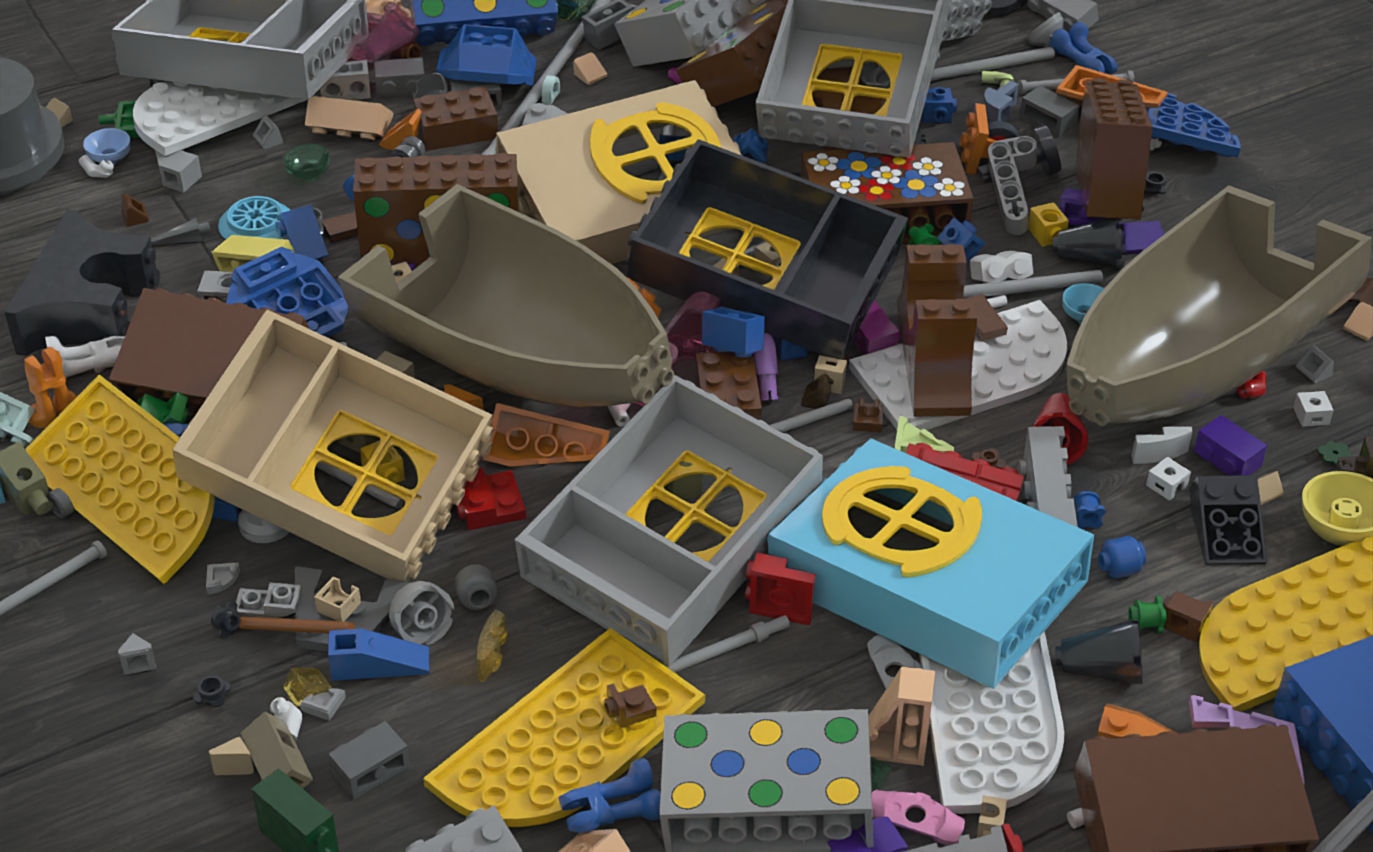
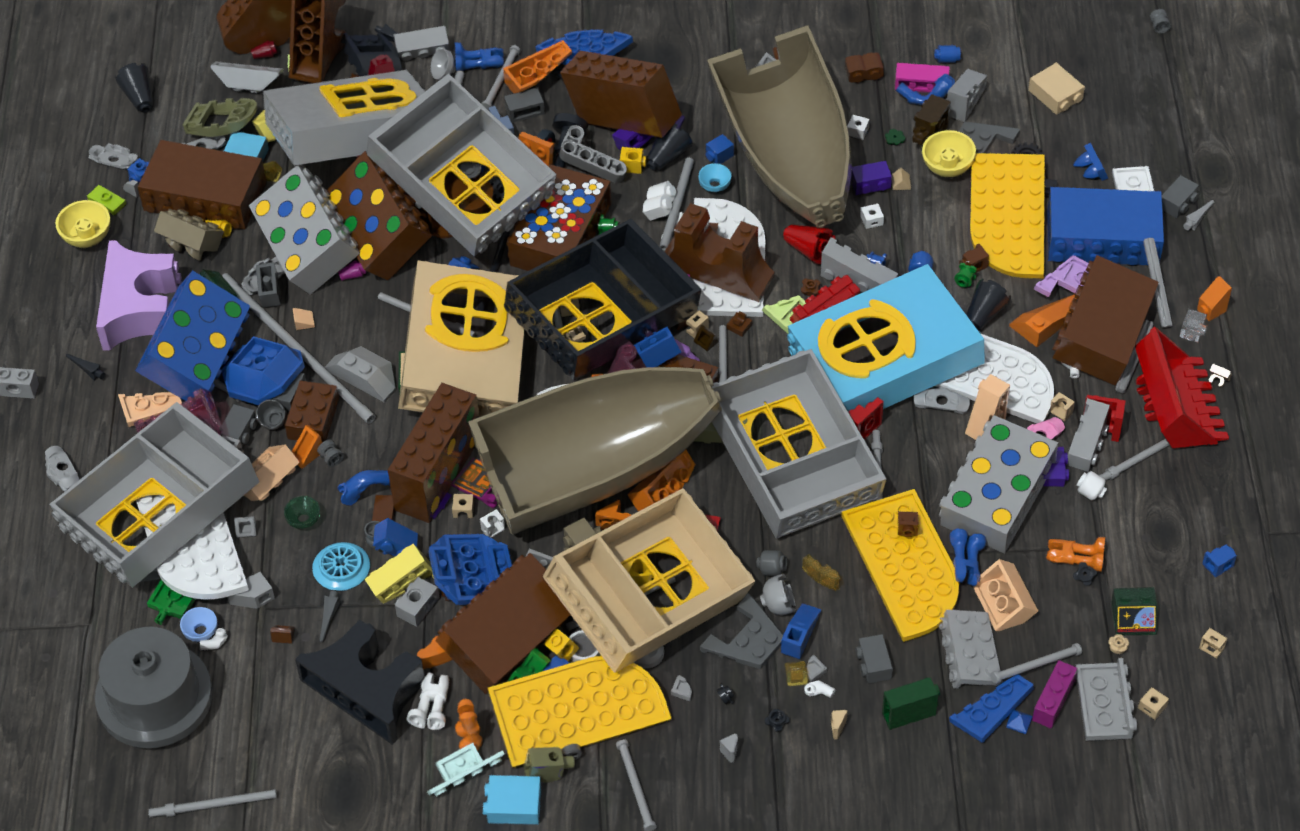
camera: 60 degrees left, 10 degrees up
light grey slope [236,583,301,618] -> none
dark orange bar [239,617,354,634] -> none
dark tan brick [241,712,313,789] -> none
tan piece [314,577,361,622] -> none
light aqua tile [542,75,560,105] -> none
blue brick [937,218,986,263] -> none
white slope [1131,427,1193,464] -> none
black slope [1189,475,1267,565] -> none

